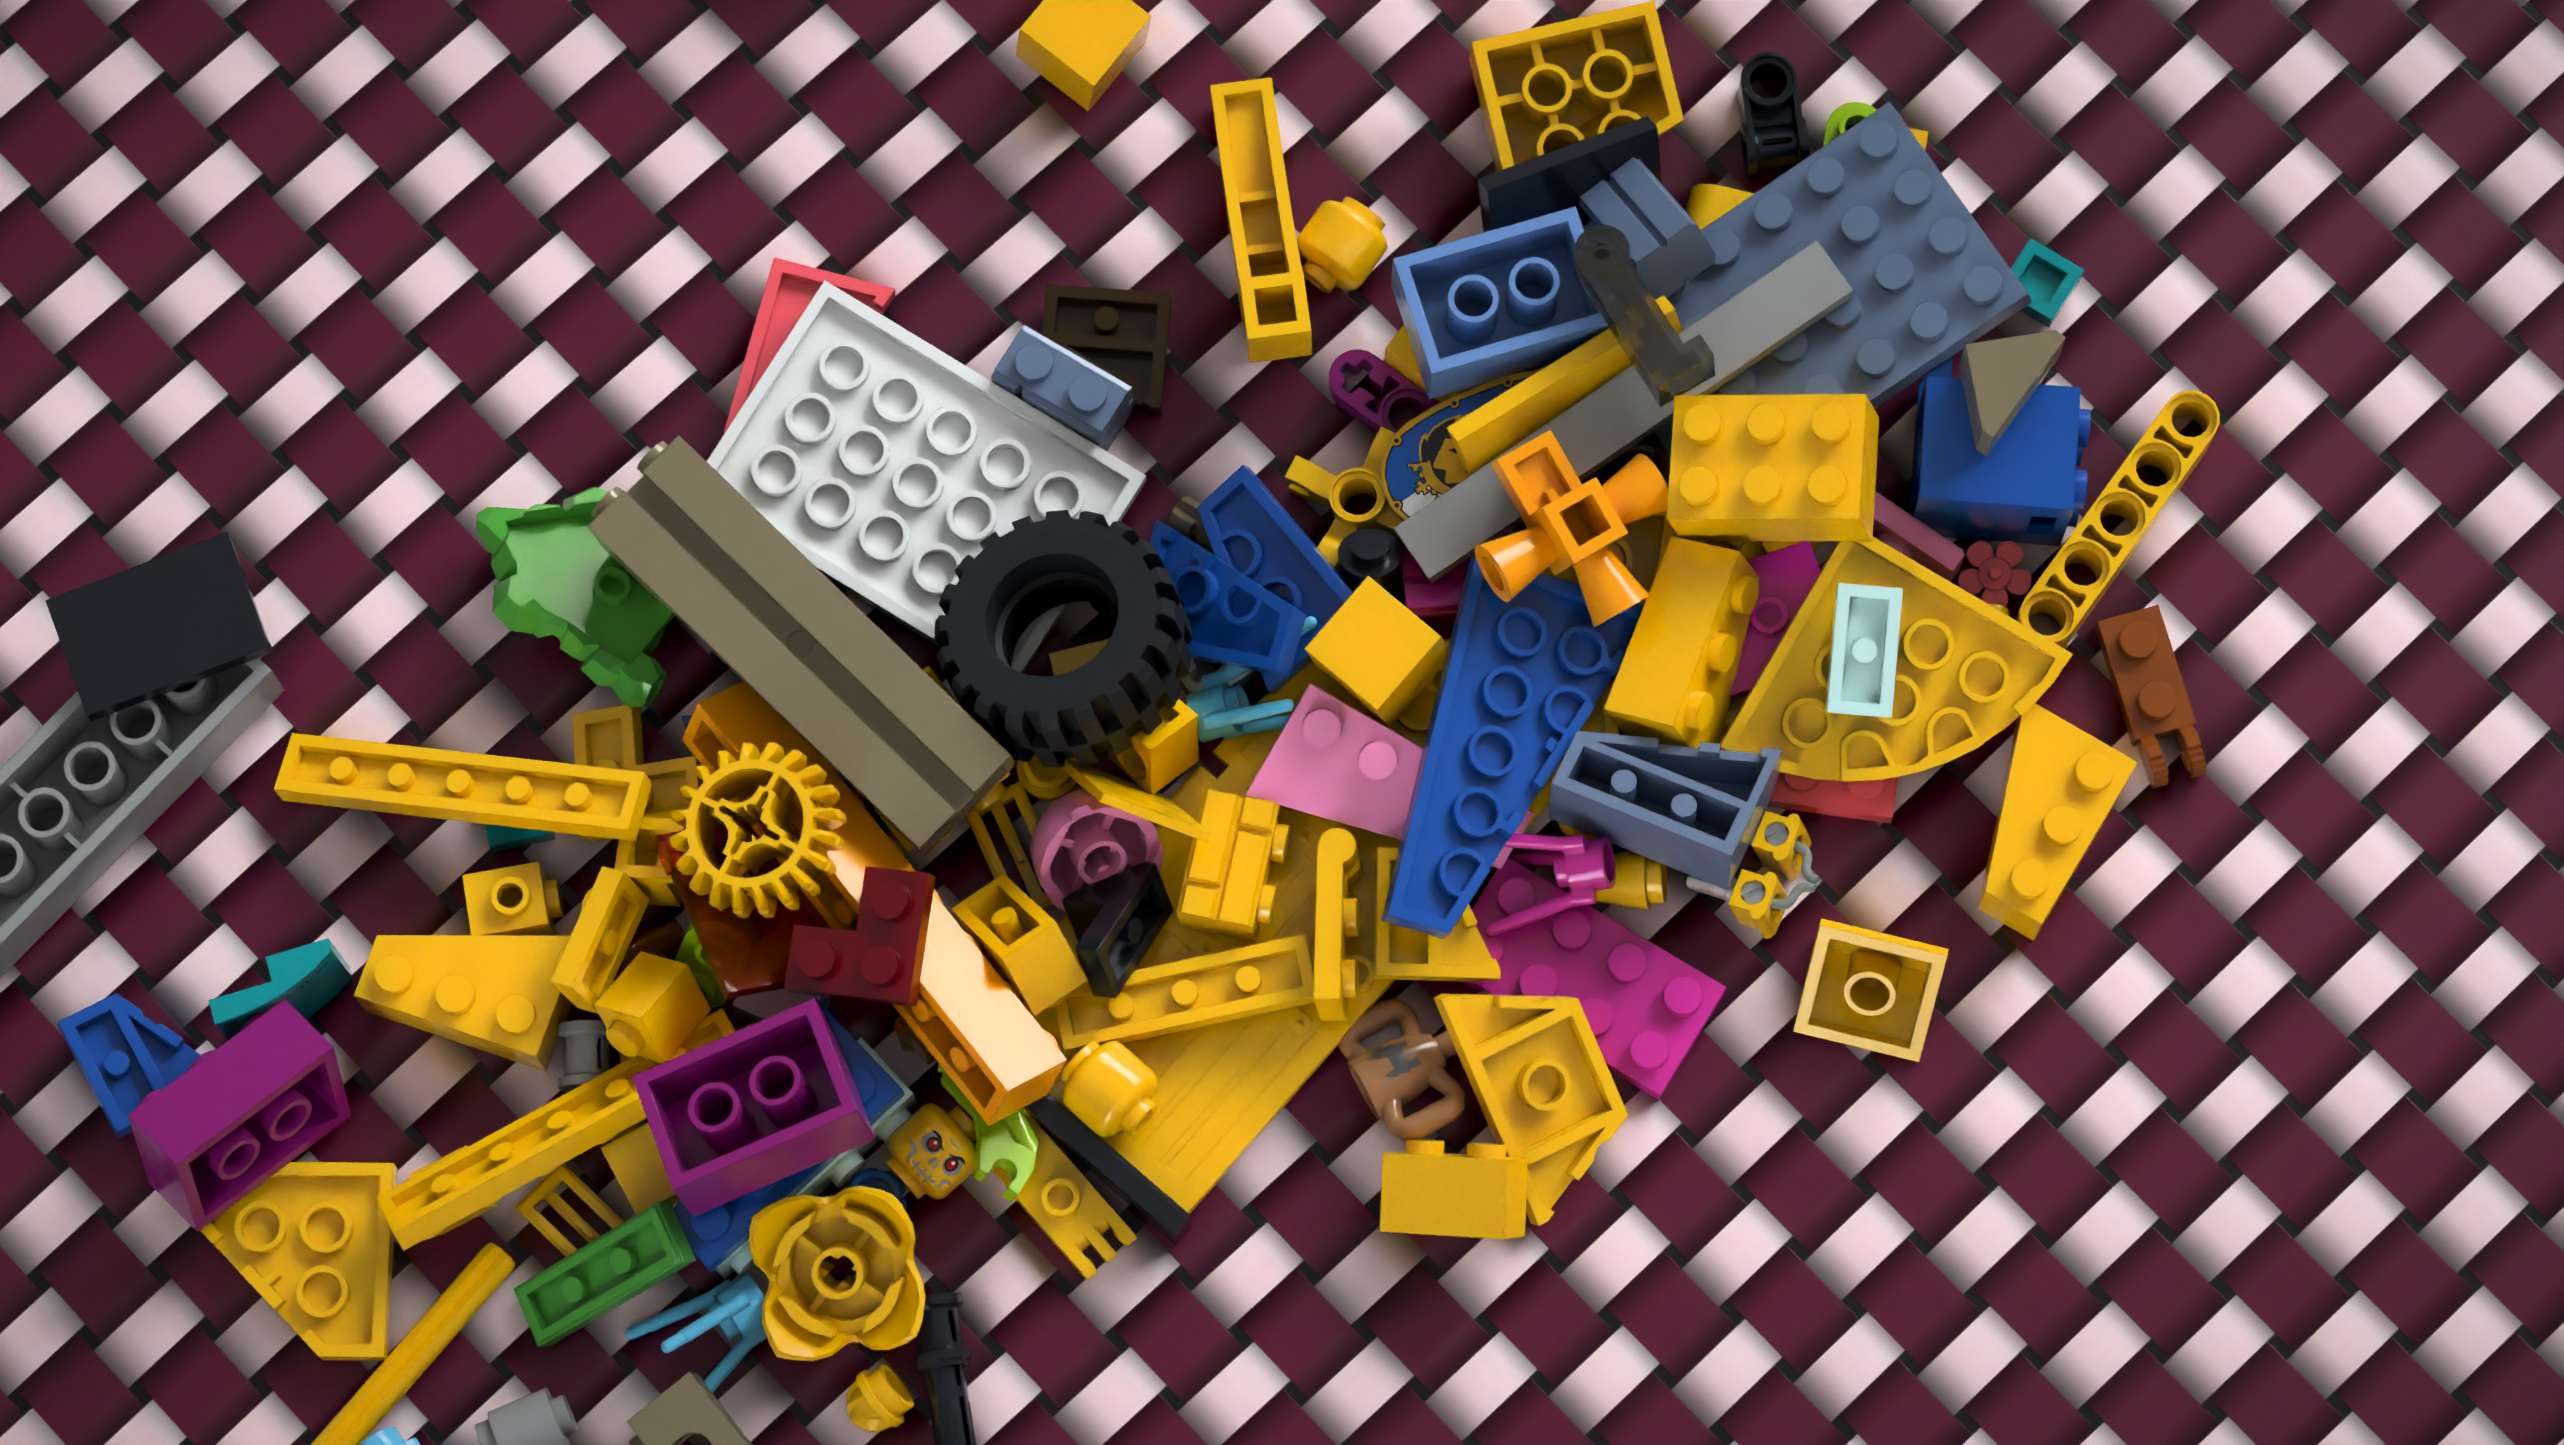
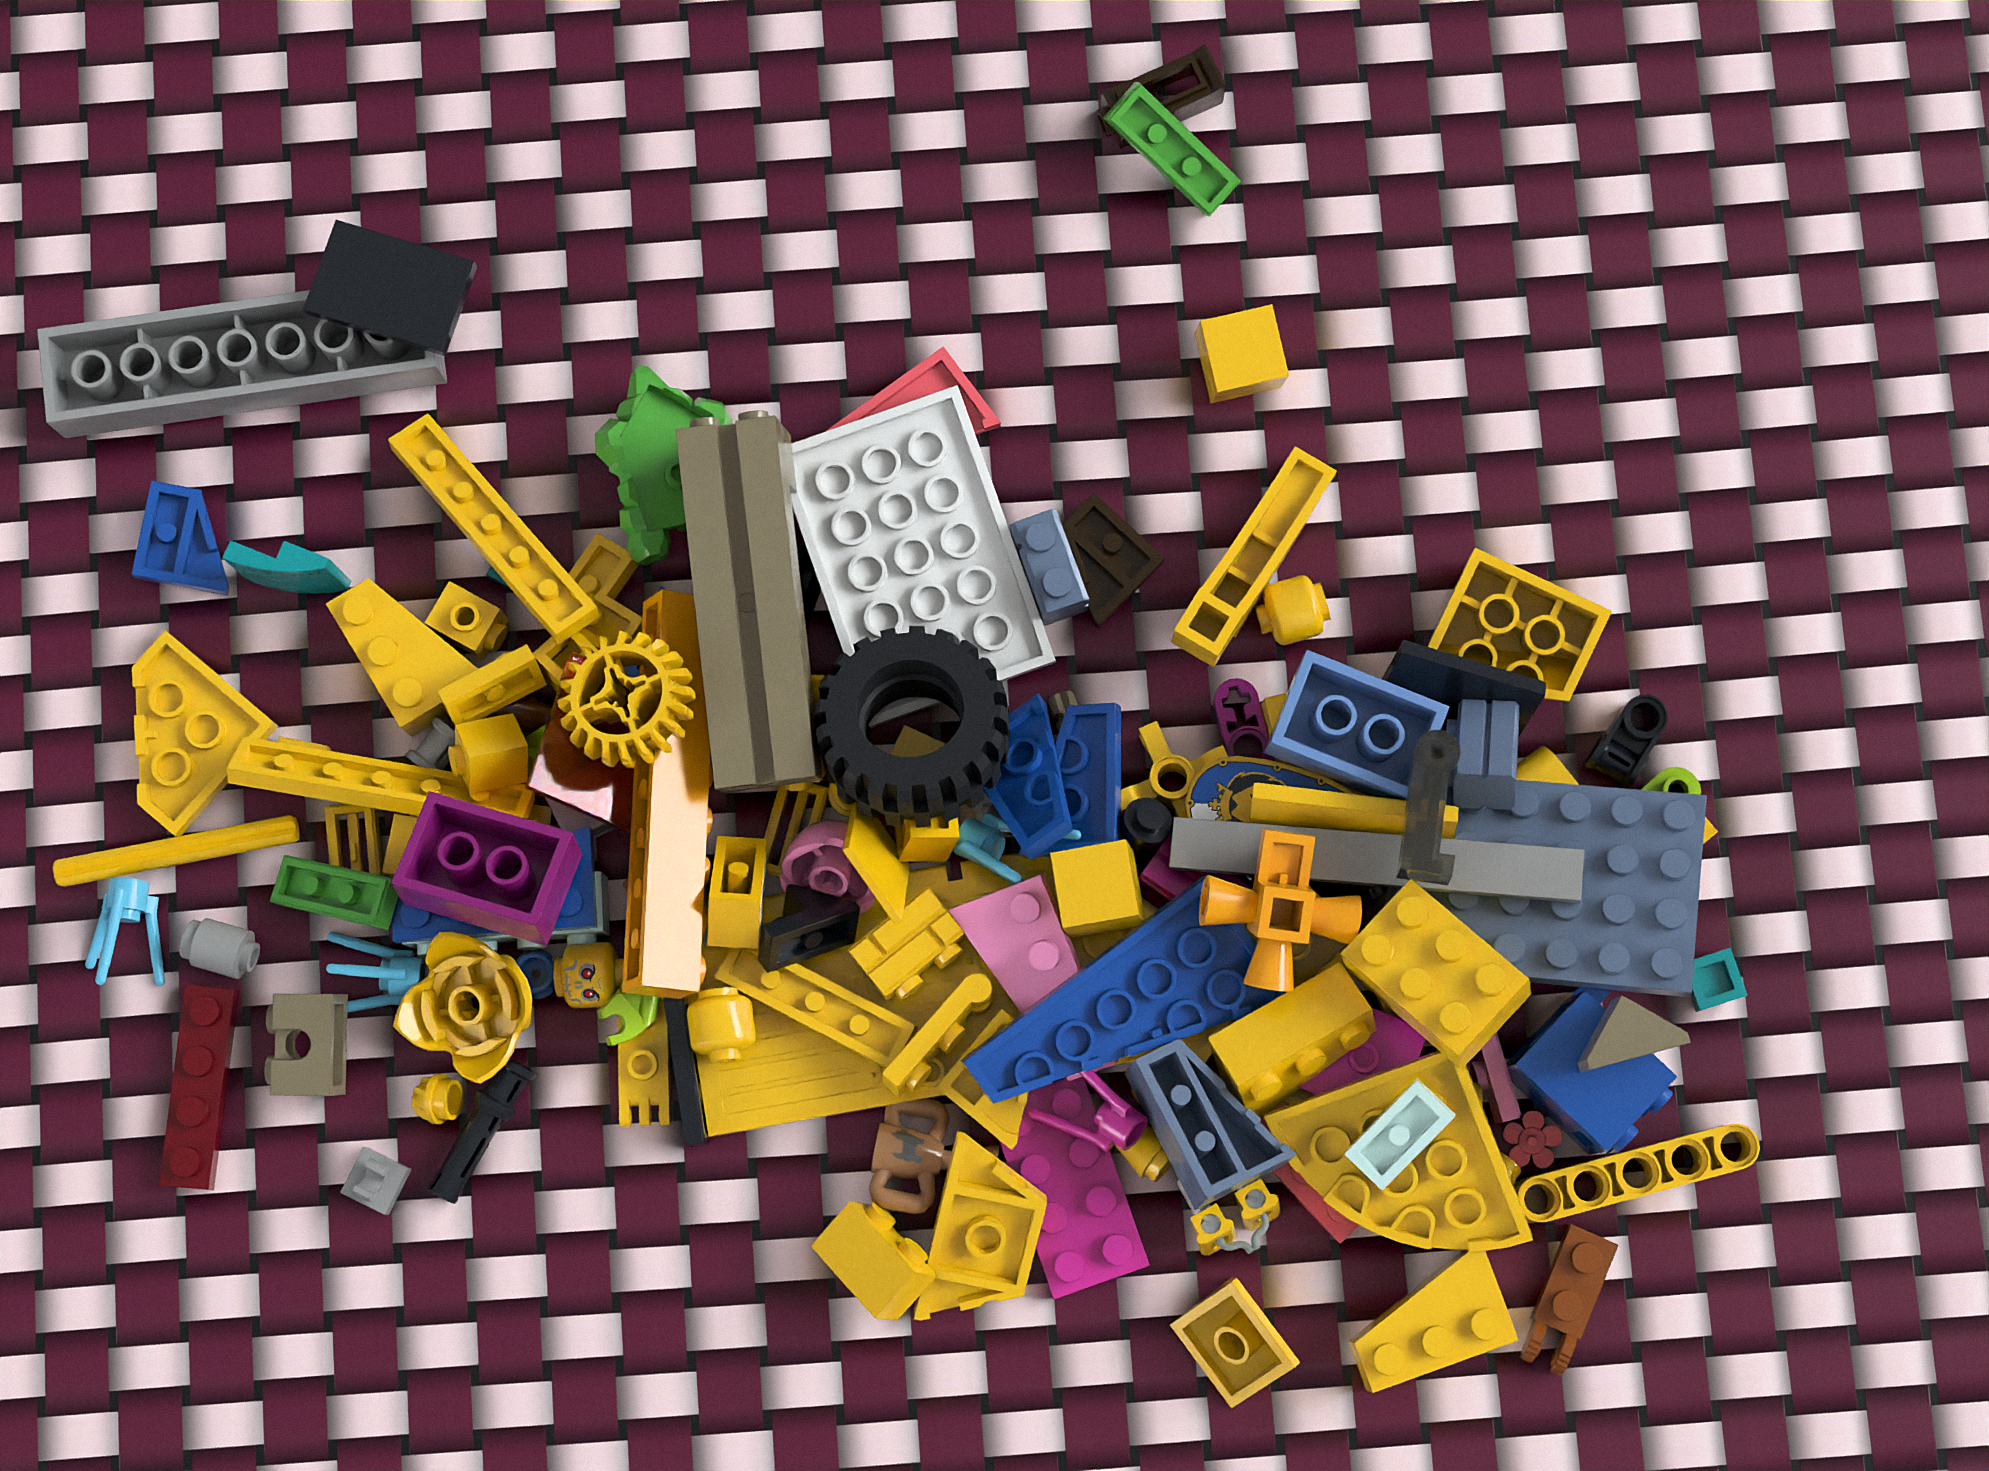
camera: 40 degrees right, 5 degrees up
magenta brick [128,999,351,1232] -> none
dark red plate [784,866,936,1007] -> none

